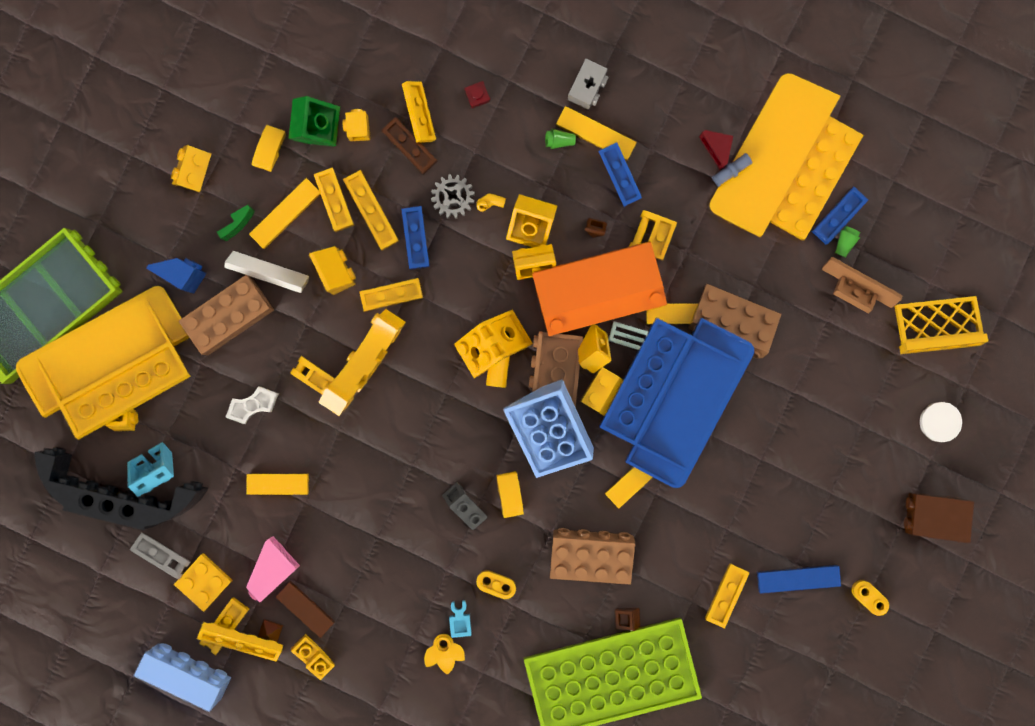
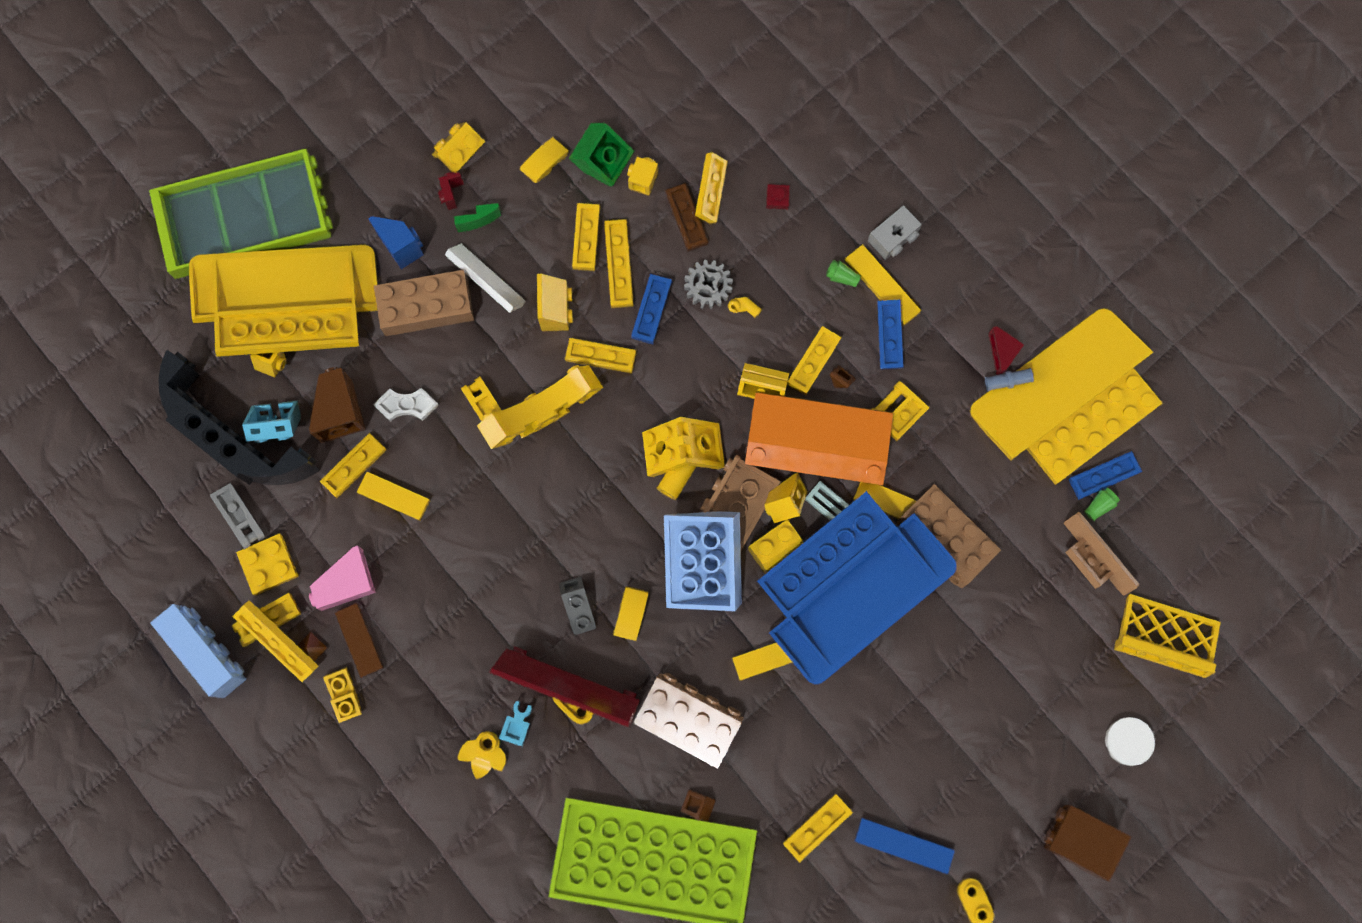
camera: 20 degrees right, 10 degrees down
yellow tile [249,178,321,249] -> none
yellow slope [506,194,558,247] -> none
none -> reddish brown slope [309,367,366,443]
none -> yellow tile [320,433,387,498]
none -> dark red bracket [438,172,464,210]
none -> dark red slope [489,646,640,728]
none -> yellow plate [787,326,842,395]

